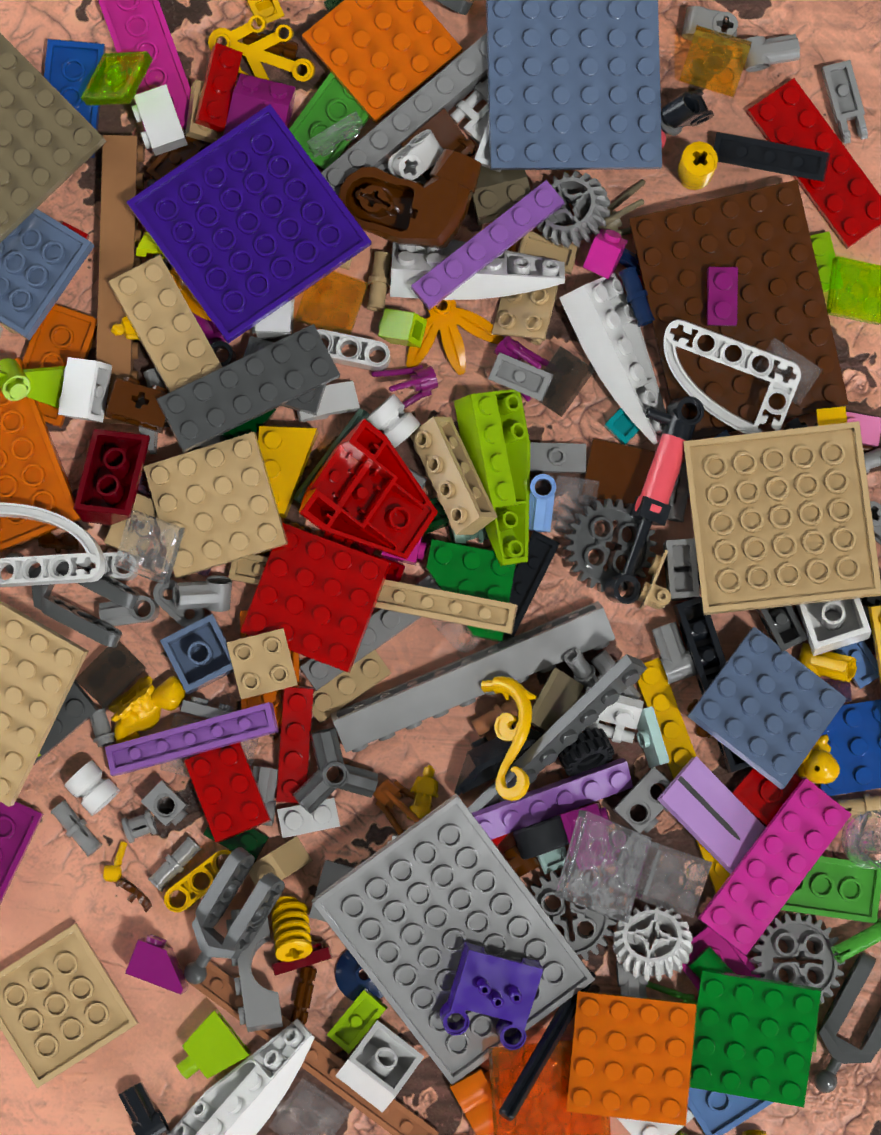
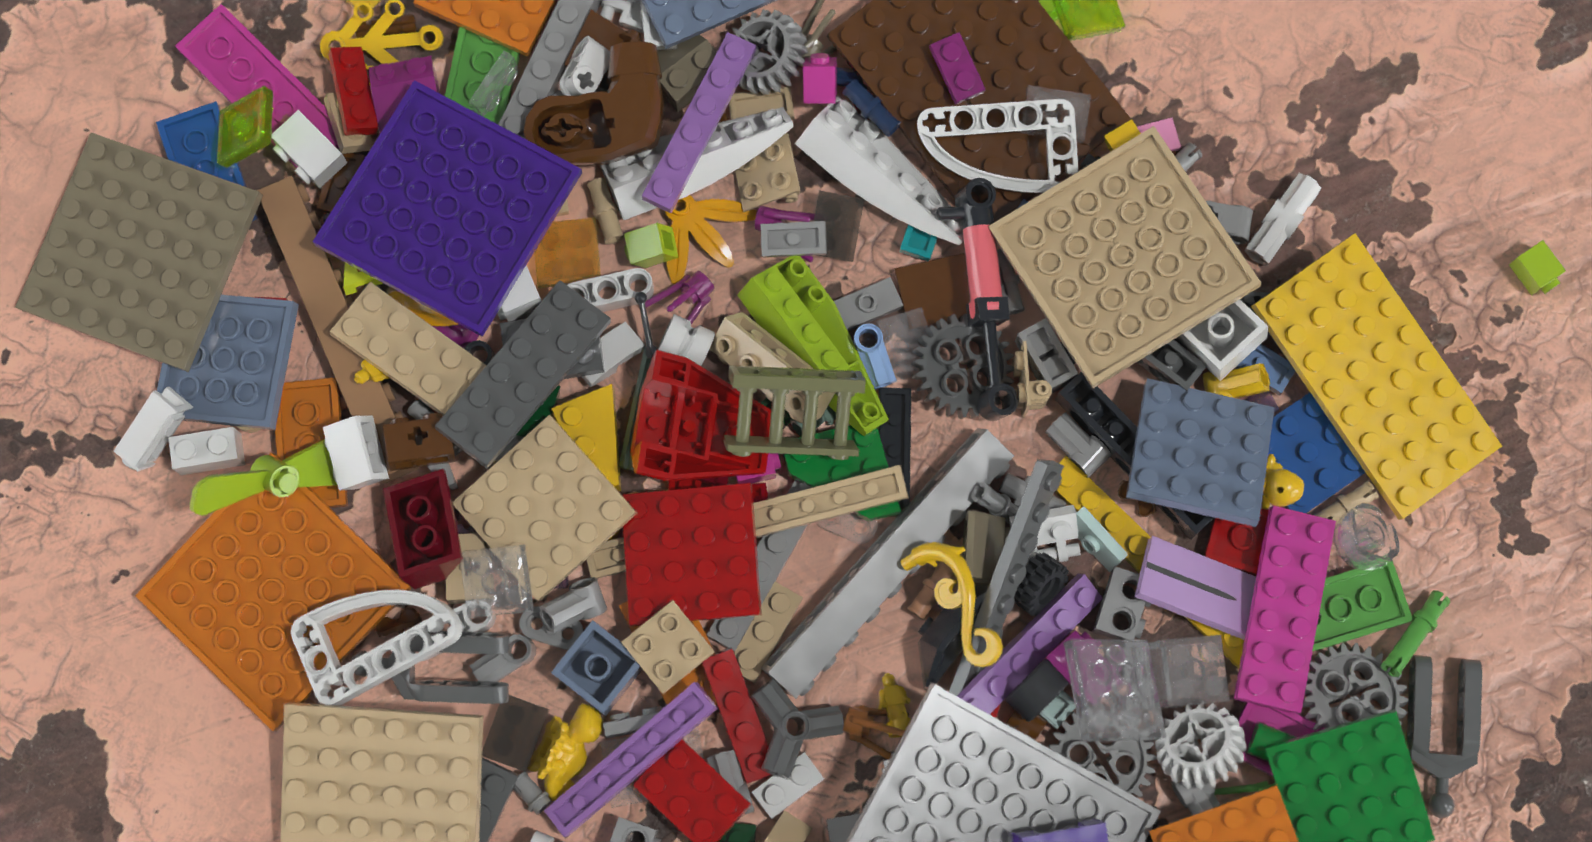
camera: 25 degrees left, 5 degrees down
none -> black hinge [635,292,657,359]
none -> olive fence [724,366,866,460]

